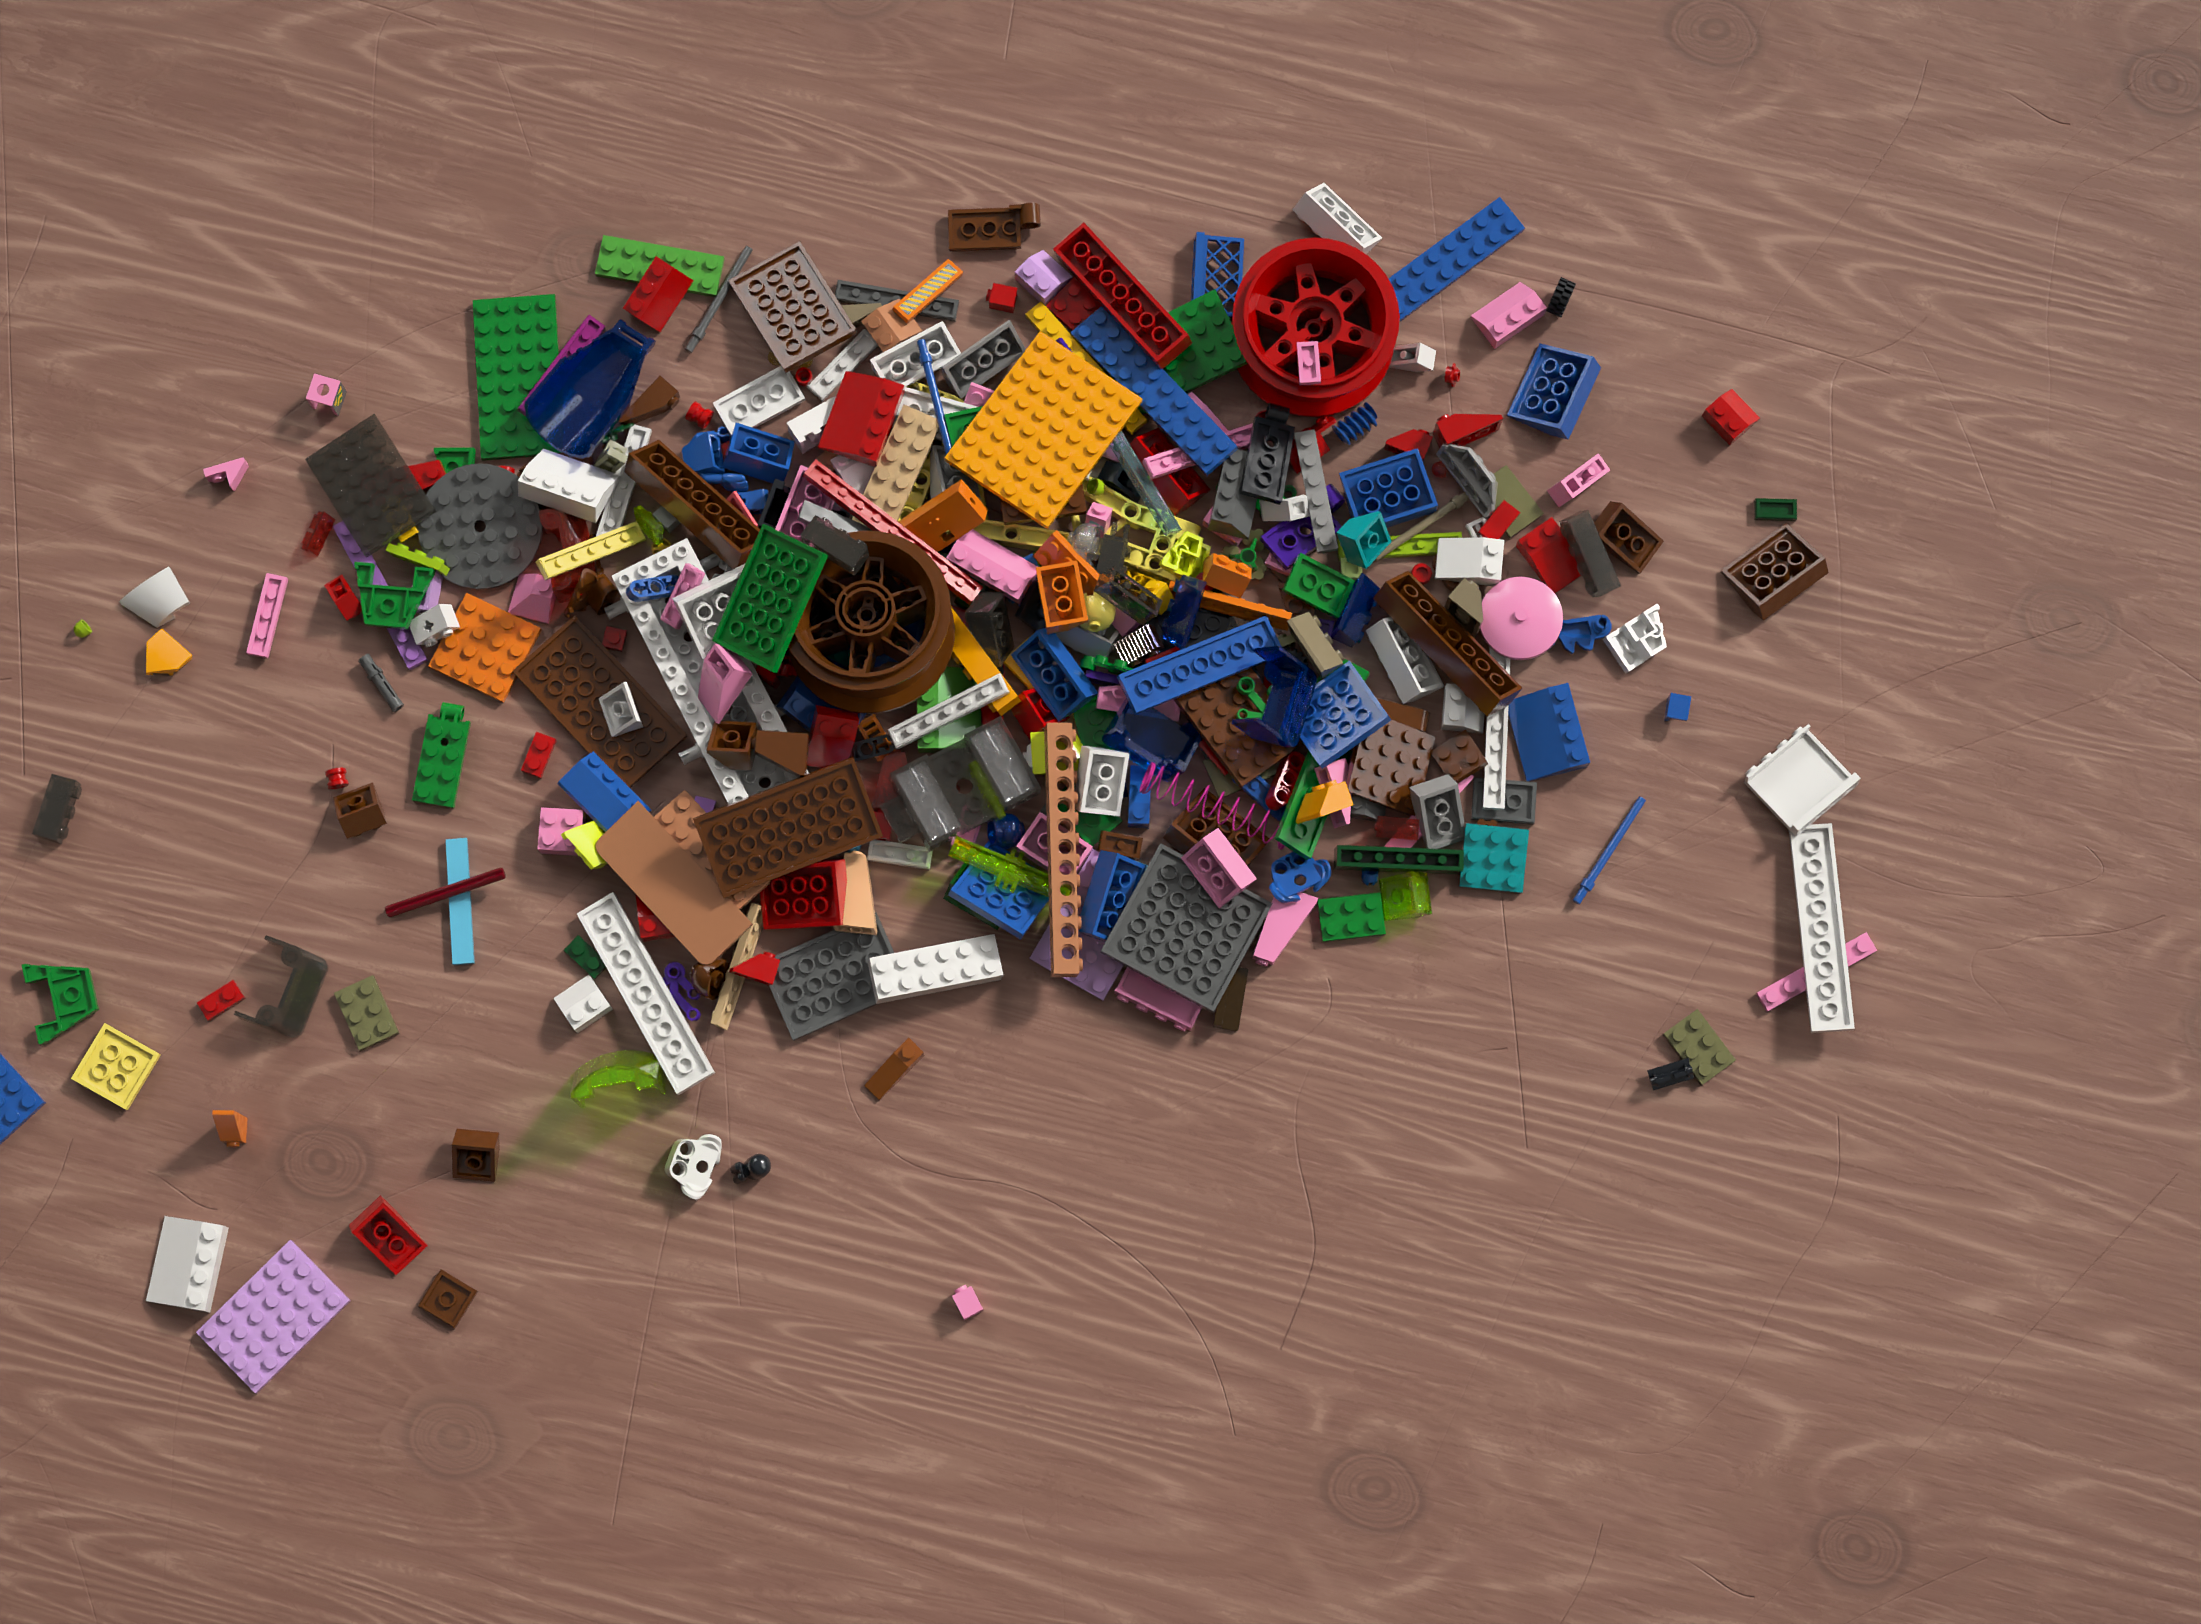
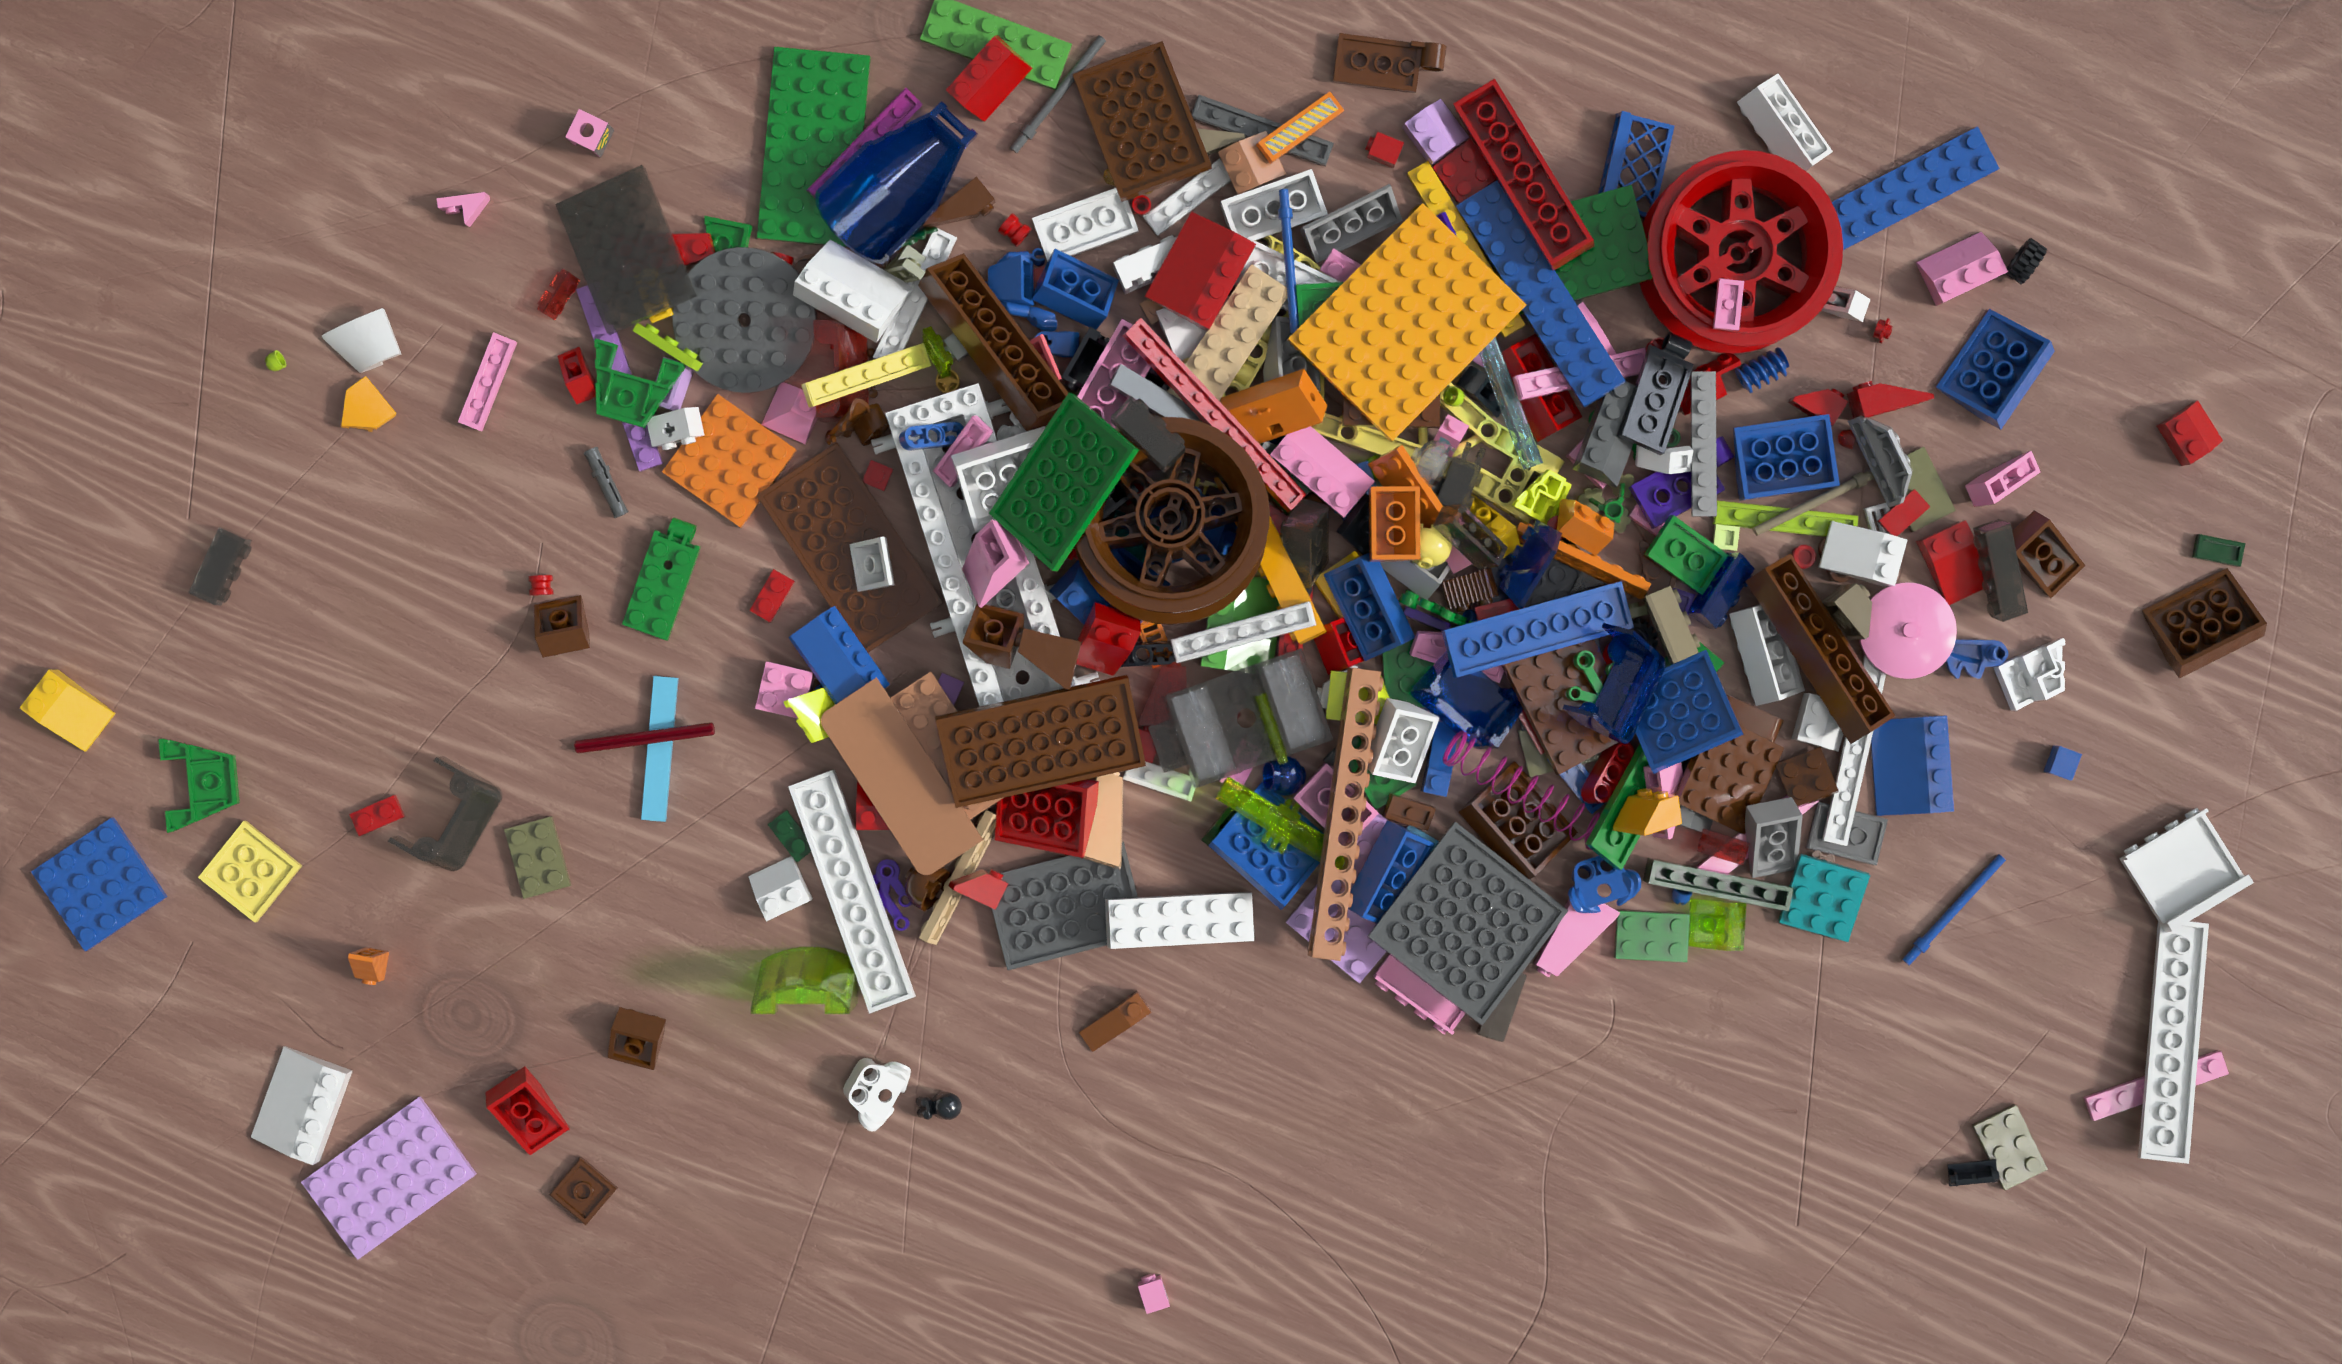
camera: 10 degrees right, 10 degrees up
bright pink slope [1181,828,1257,908] -> none
teal slope [1337,511,1392,569] -> none

